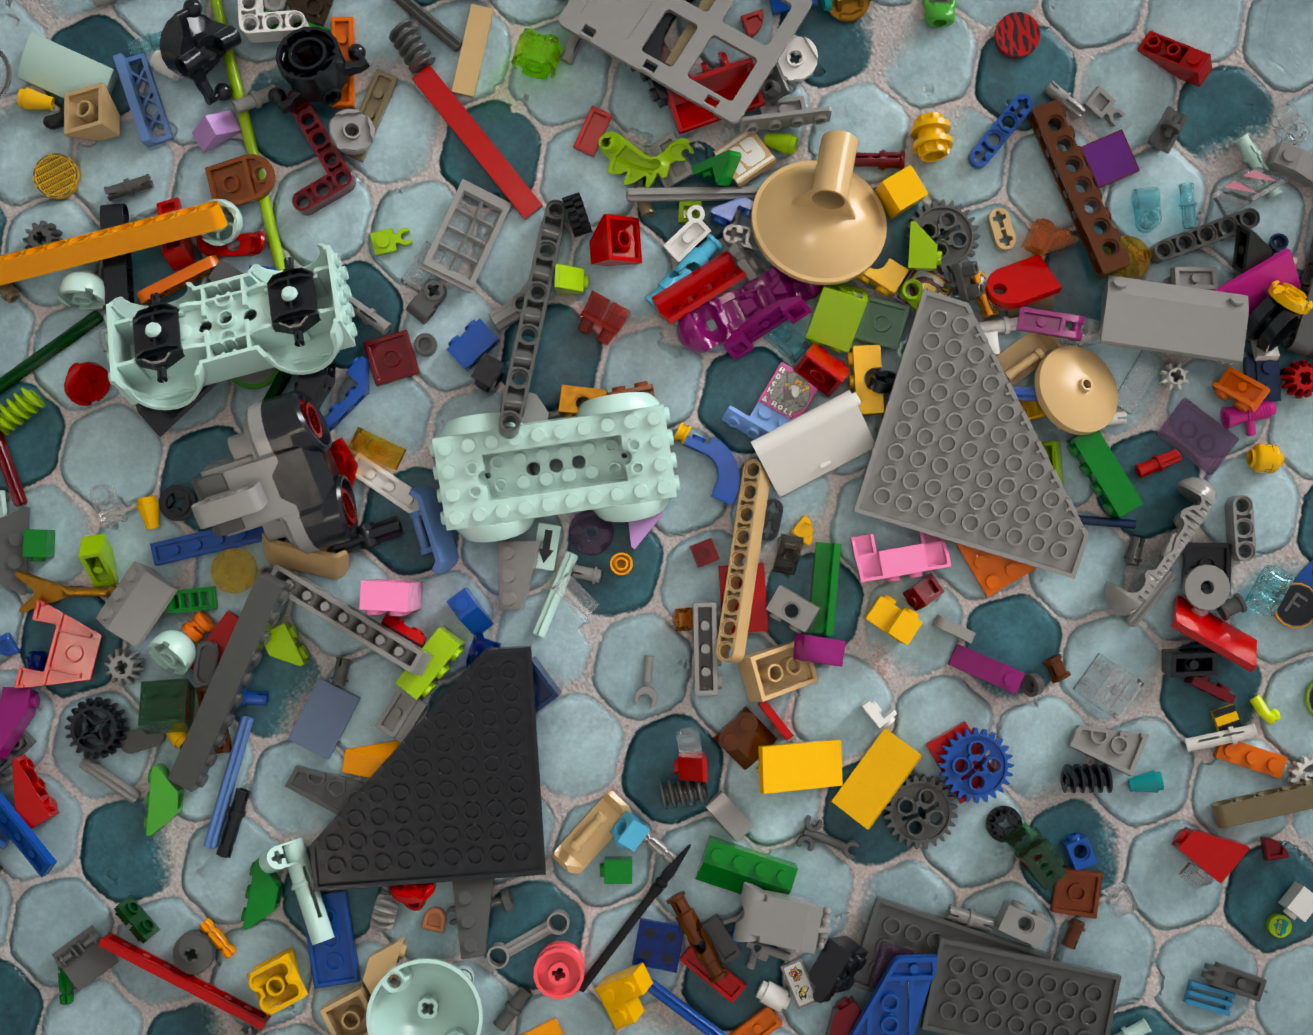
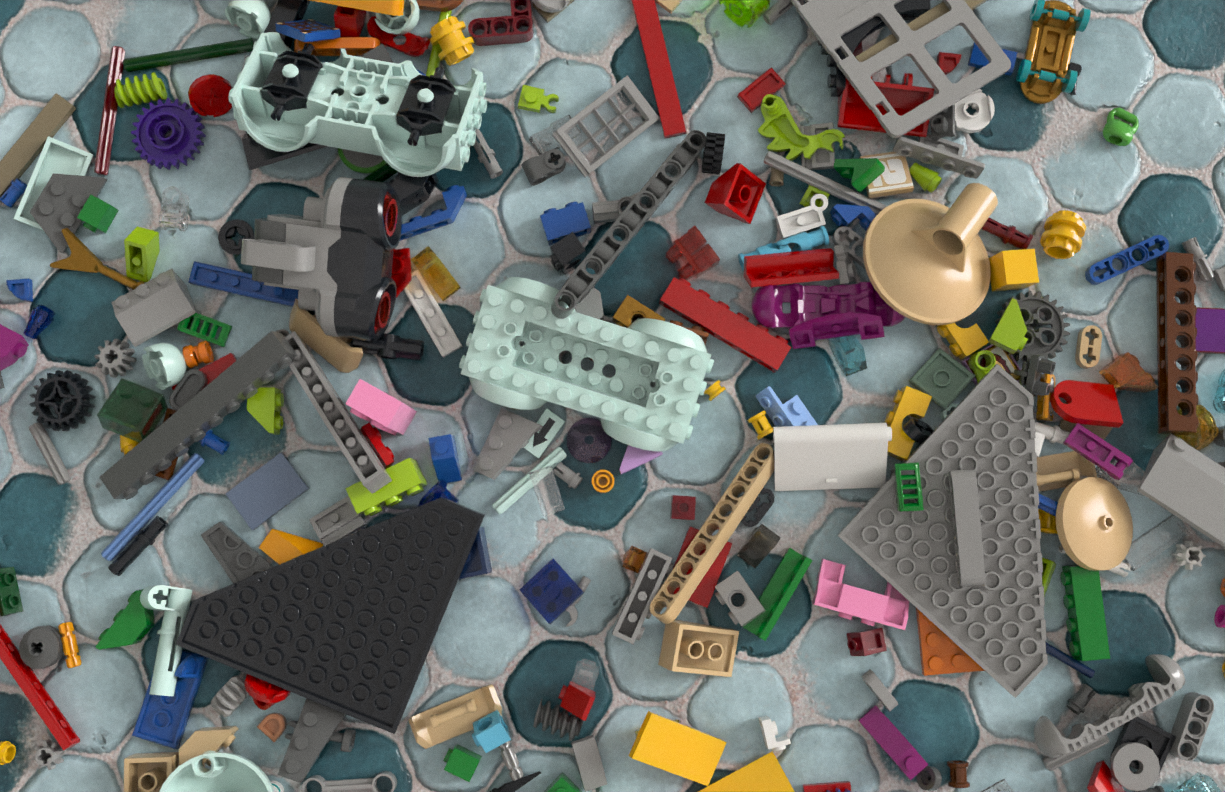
camera: 35 degrees right, 5 degrees down
wing [14,600,103,689] -> none
dark grey tile [120,723,166,754] -> none
yellow cone [136,495,160,530] -> none
bright green slope [144,763,184,836] -> none
clear yellow tile [211,548,258,593] -> none
yellow piece [246,947,308,1016] -> none
dark grey pin [330,657,351,686] -> none
dark red tile [363,330,421,387] -> none
medium blue piece [409,486,459,574] -> none
dark grey tile [414,333,438,357] -> none
lime slope [555,264,589,295] -> none
blue arch [683,434,740,506] -> none
reddish brown slope [713,706,777,770] -> none
tile [758,362,818,420] -> none
red tile [758,701,794,741] -> none
yellow tile [790,515,813,546] -> none
red slope [793,343,850,397] -> none
magenta piece [793,633,846,667] -> none
lime slope [805,283,868,353] -> none
yellow brick [863,594,923,646] -> none
red tile [994,12,1040,59] -> none
red axle [1134,449,1182,478] -> none
clear purple tile [1156,397,1239,475] -> none
none -> dark purple gear [131,98,206,170]
none -> blue tile [174,653,204,679]
none -> blue tile [276,19,340,42]
none -> yellow piece [430,16,474,66]
none -> clear blue tile [519,558,584,625]
none -> red brick [659,277,791,373]
none -> yellow bush [747,410,773,440]
none -> green slope [894,463,924,512]
none -> light grey beam [948,469,986,587]

